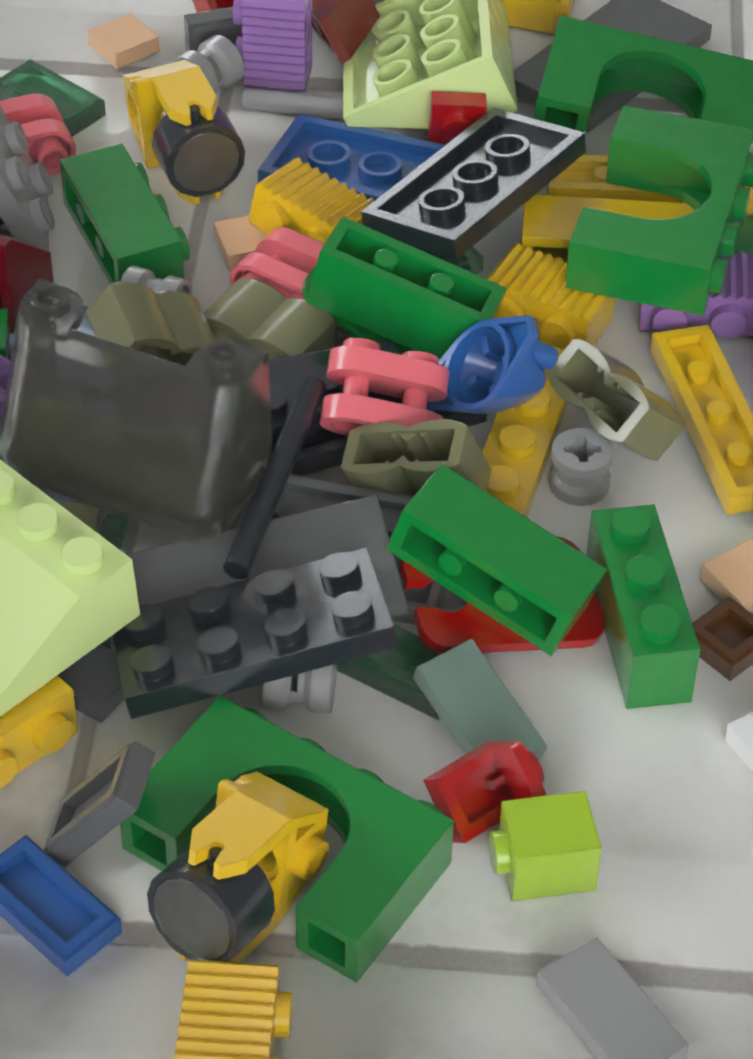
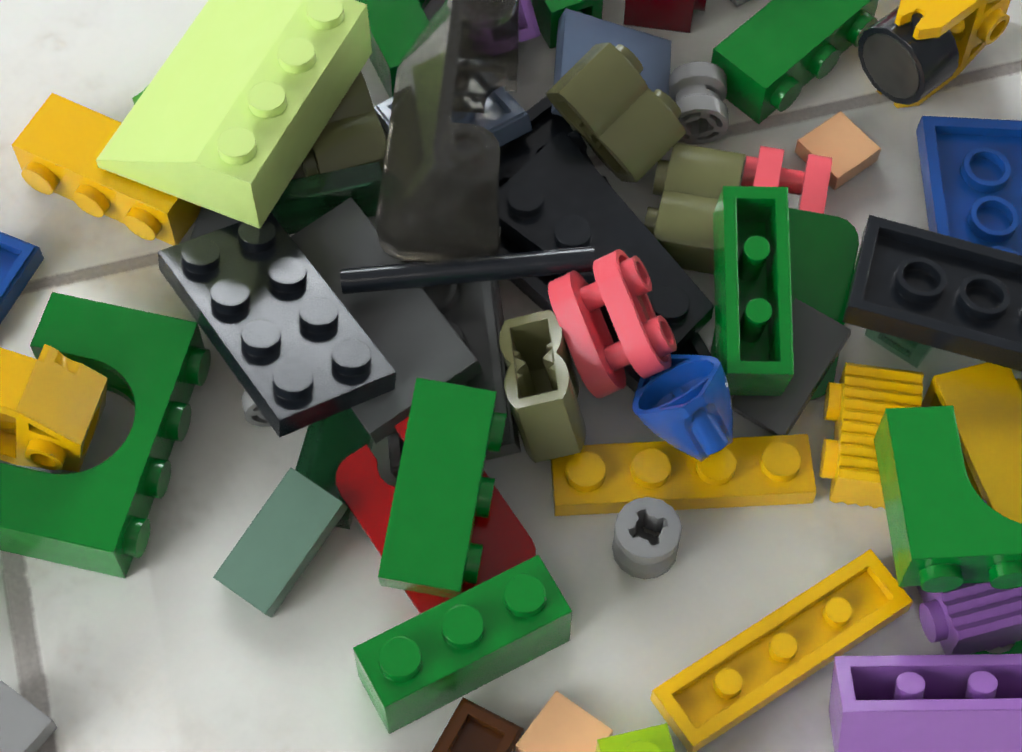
camera: 70 degrees right, 15 degrees up
dark grey tile [44,741,156,867] -> none
yellow brick [248,157,374,244] -> none
red bracket [423,741,547,844] -> none
lime brick [489,791,602,901] -> none
olive brick [547,339,685,461] -> none

